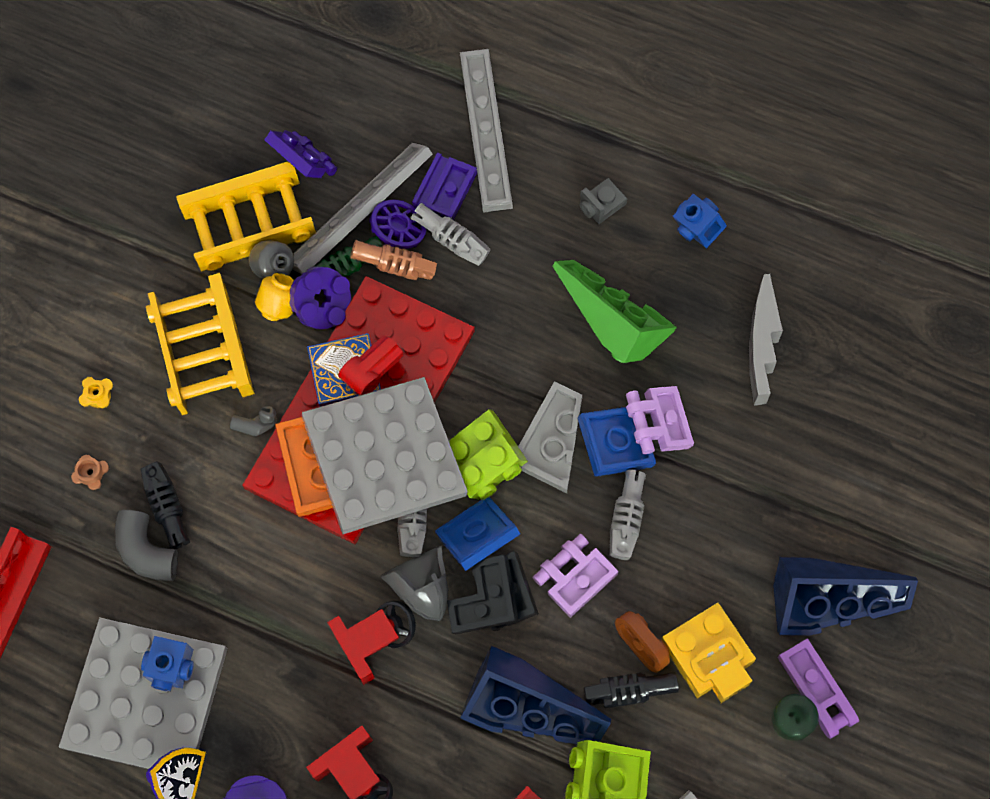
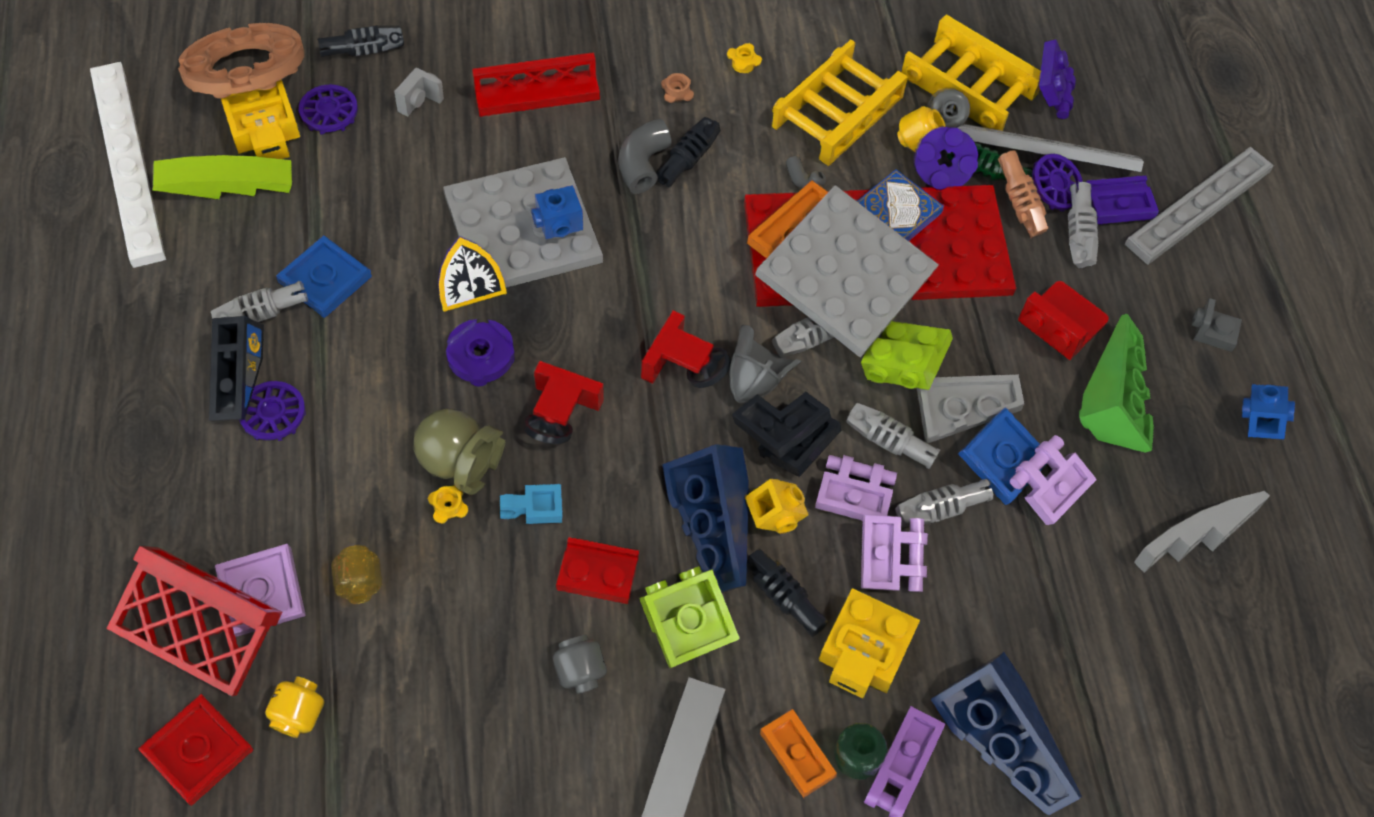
camera: 50 degrees right, 10 degrees down
red piece [338,335,404,396] -> none
blue tile [435,497,520,571] -> none
dark orange plate [615,611,670,673] -> none
none -> yellow brick [745,479,809,534]
none -> orange plate [760,709,837,798]
none -> light grey hinge [846,403,940,469]
none -> lavender plate [861,515,928,592]
none -> red bracket [1018,281,1109,360]

